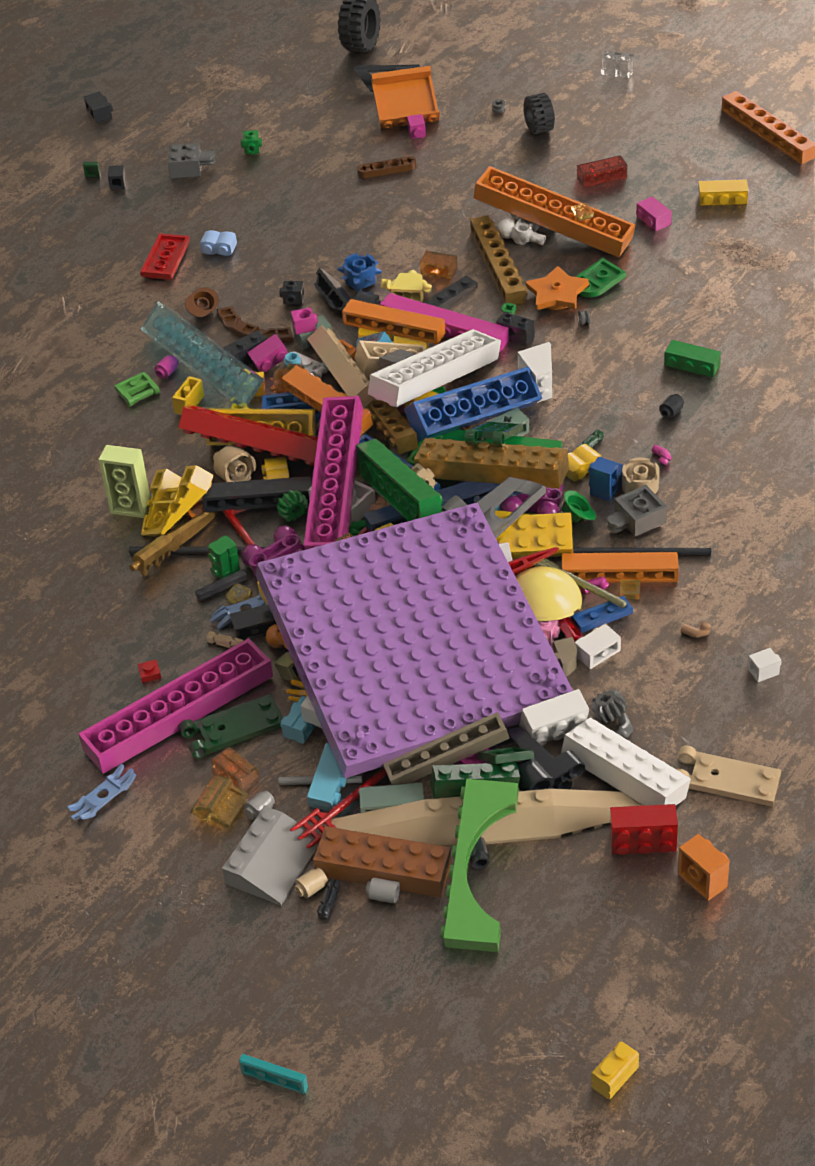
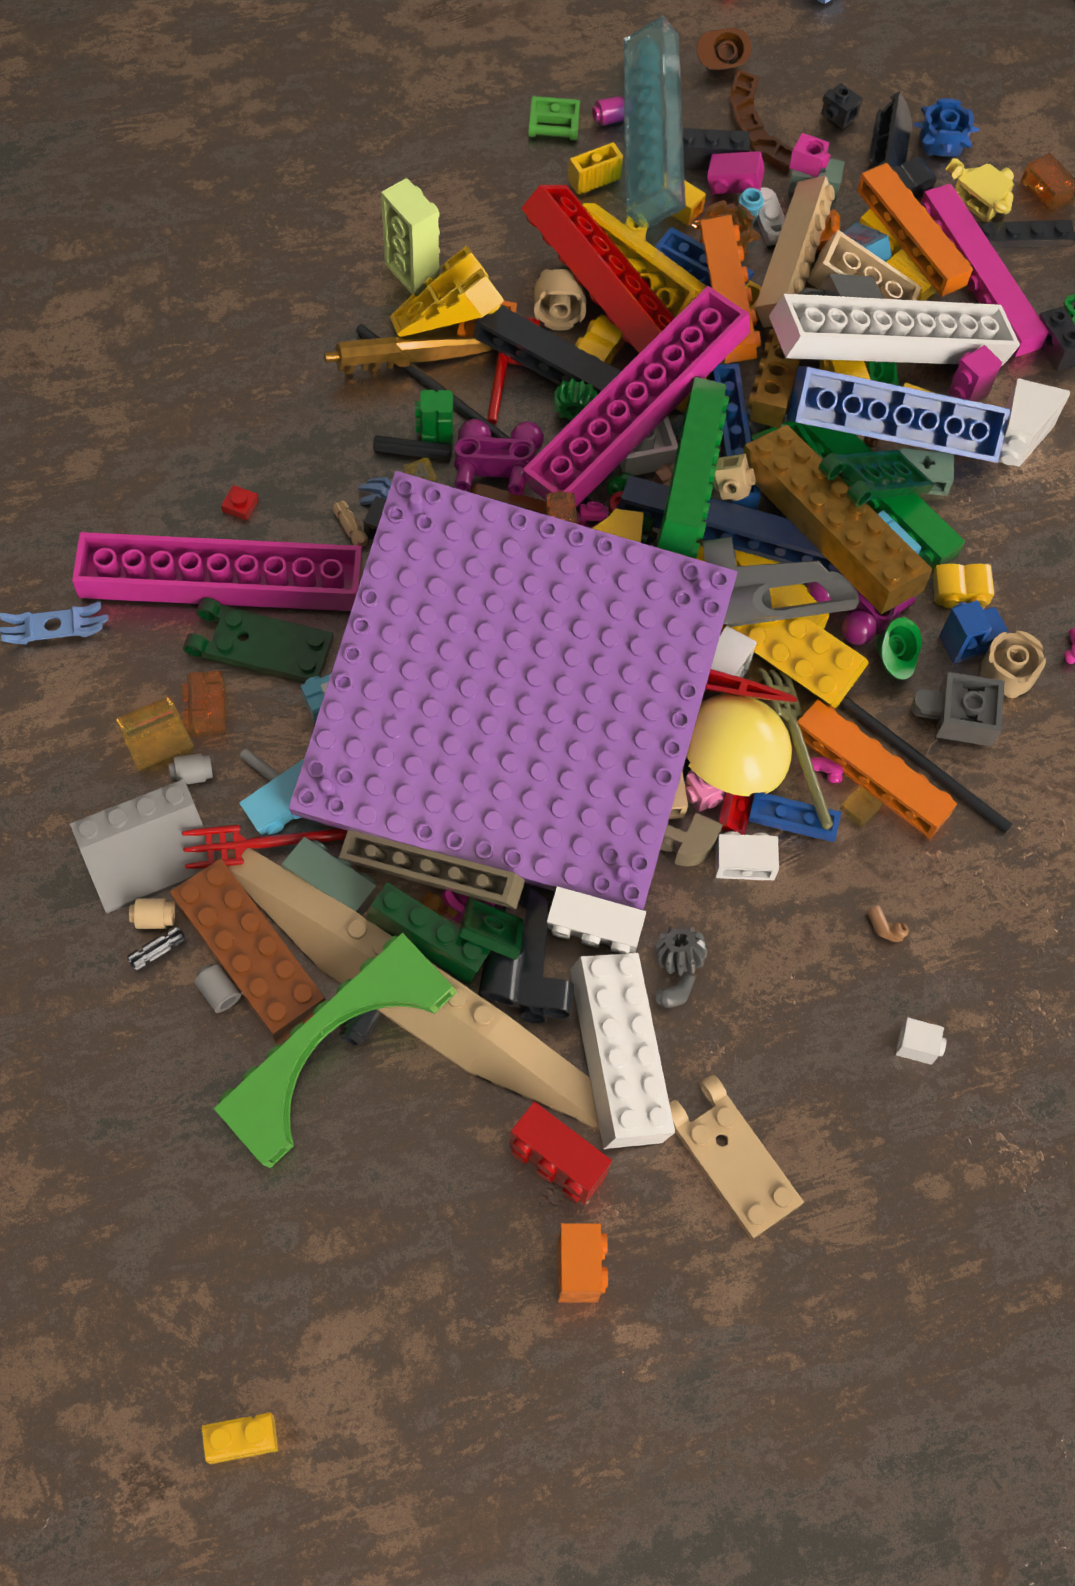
camera: 30 degrees right, 20 degrees up
dark green axle [576,429,604,448] -> none
none -> dark pink brick [949,345,1003,402]

